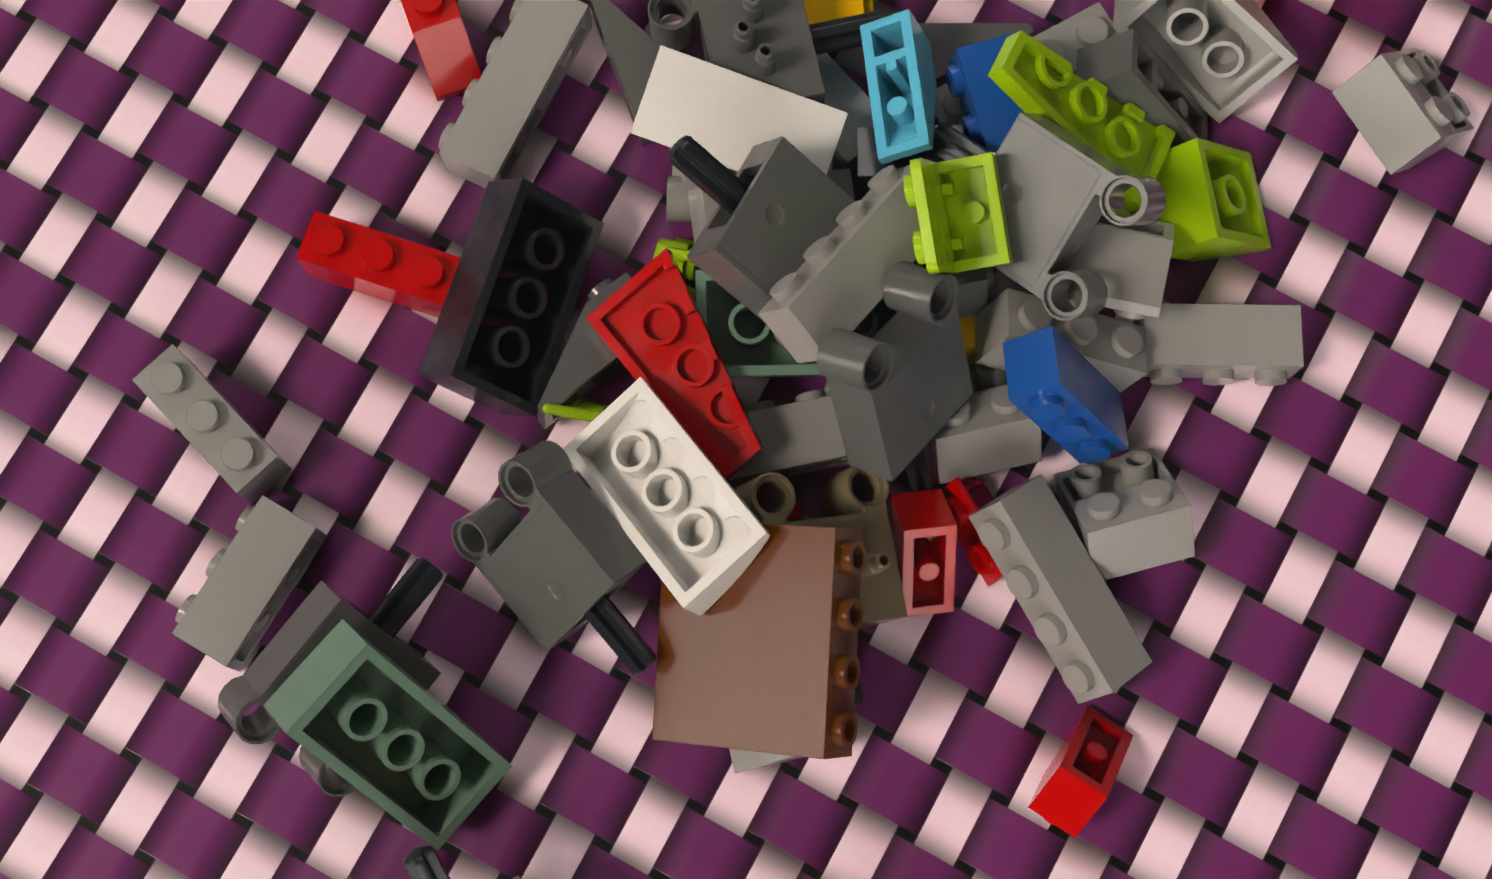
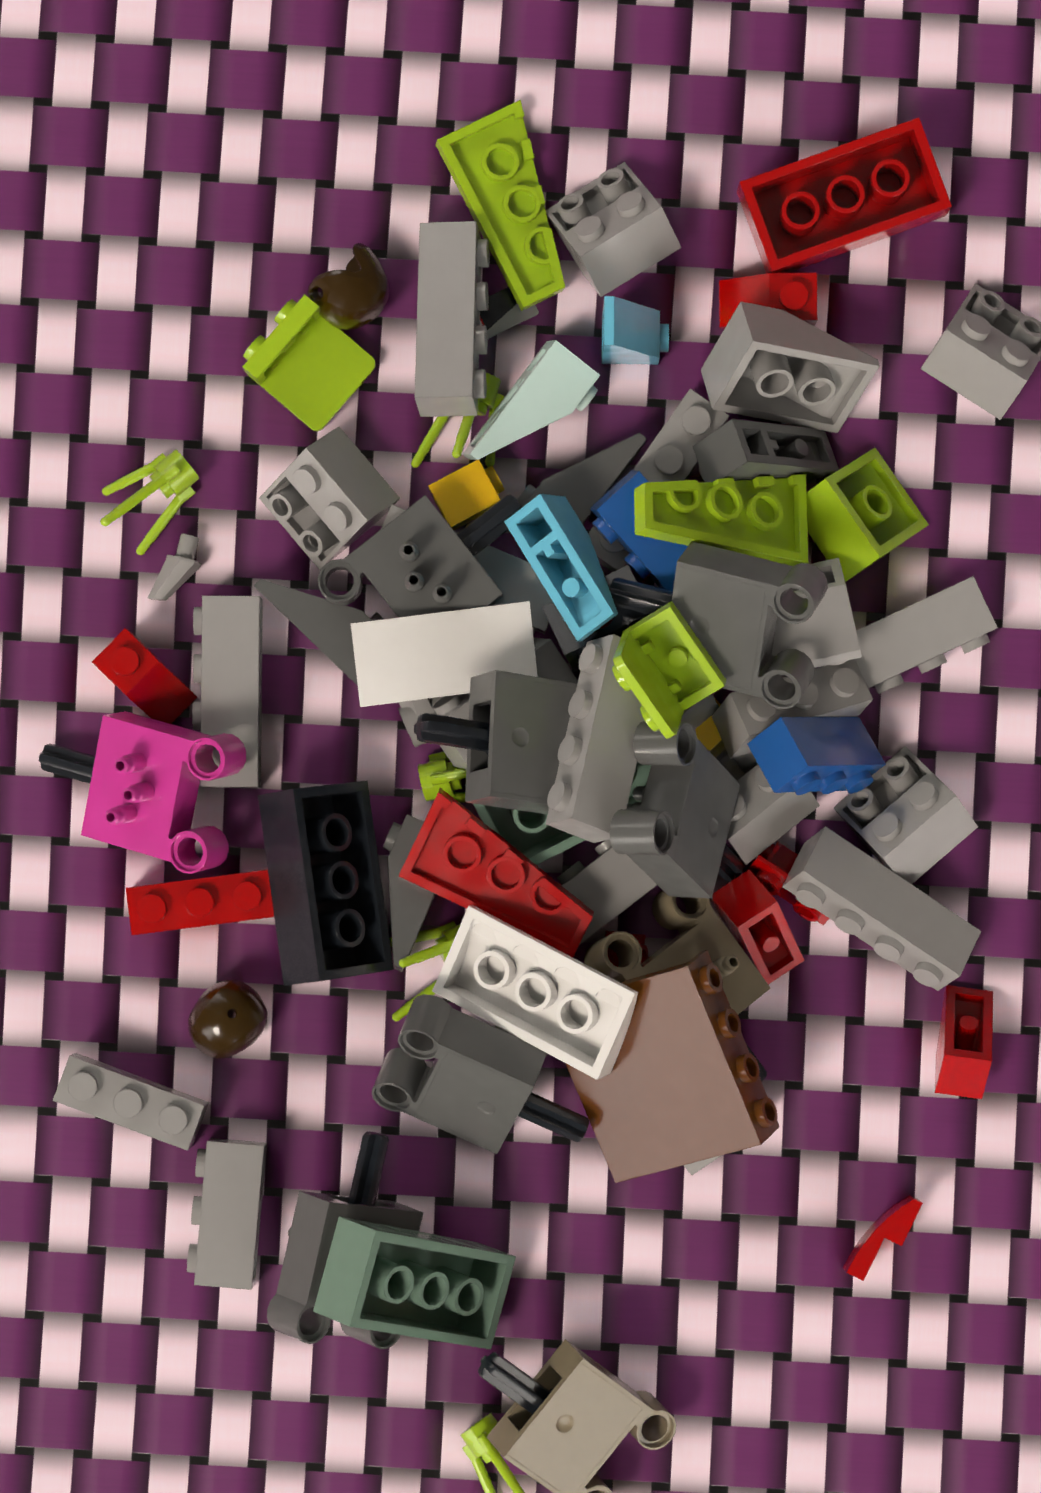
camera: 20 degrees left, 10 degrees up
none -> dark pink piece [38,711,246,874]
none -> dark brown helmet [188,979,268,1059]

